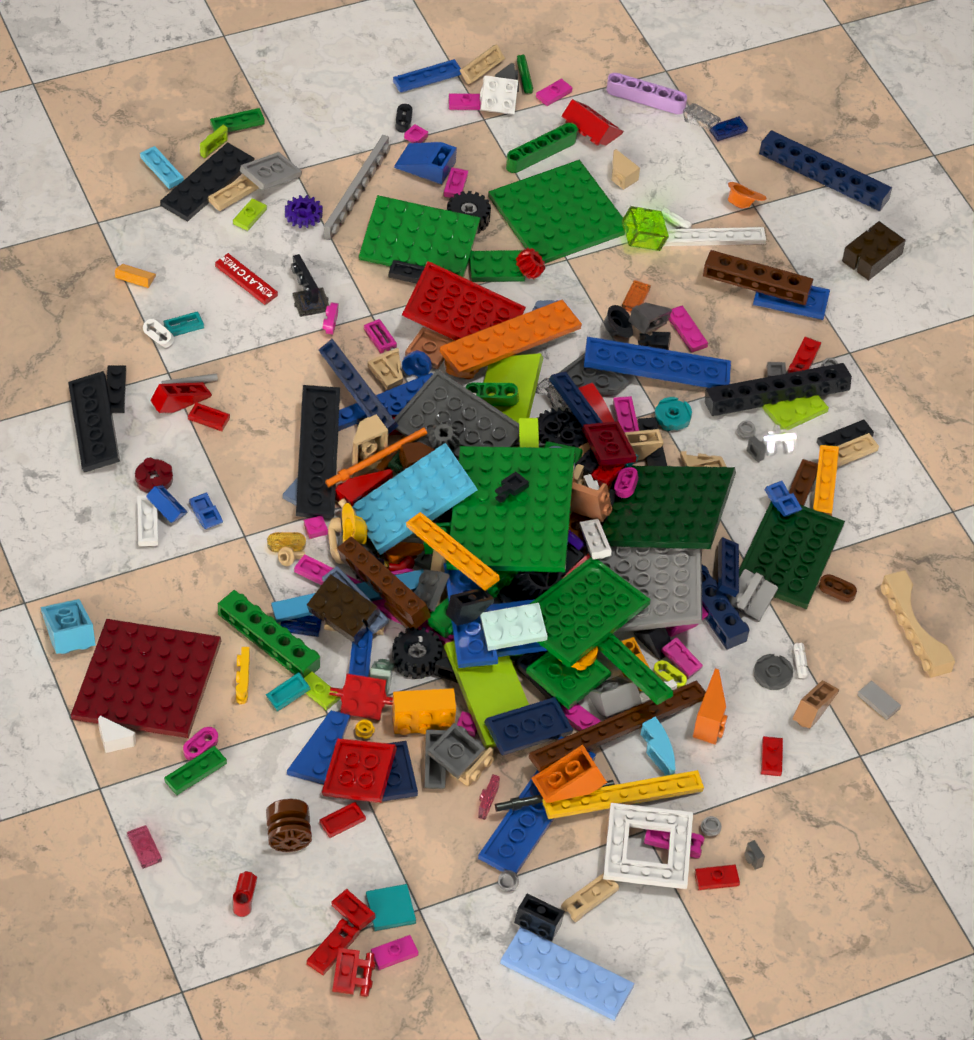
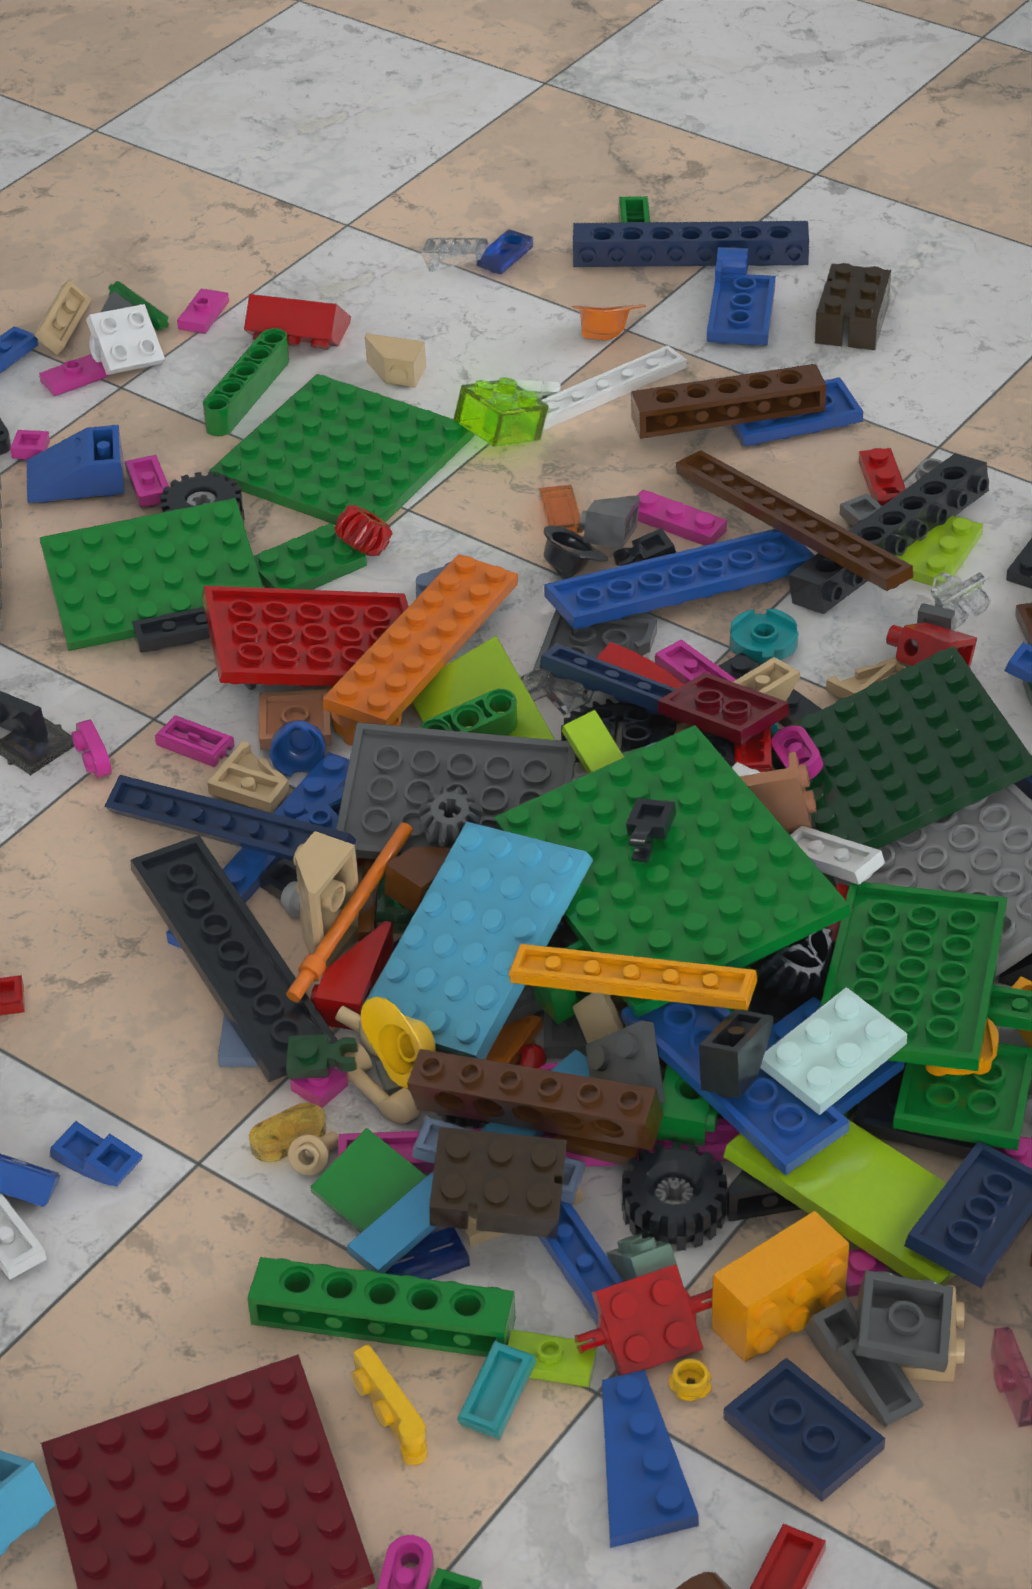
camera: 25 degrees left, 10 degrees down
red plate [322,738,397,803] -> none
lavender beam [607,73,687,114] -> none
light grey plate [737,421,756,438] -> none
none -> dark green plate [286,1034,358,1079]
none -> green tile [310,1128,427,1233]
none -> green slope [618,196,650,223]
none -> reddish brown plate [675,450,914,591]
none -> blue hinge [707,247,776,346]
none -> red torso [886,622,978,668]

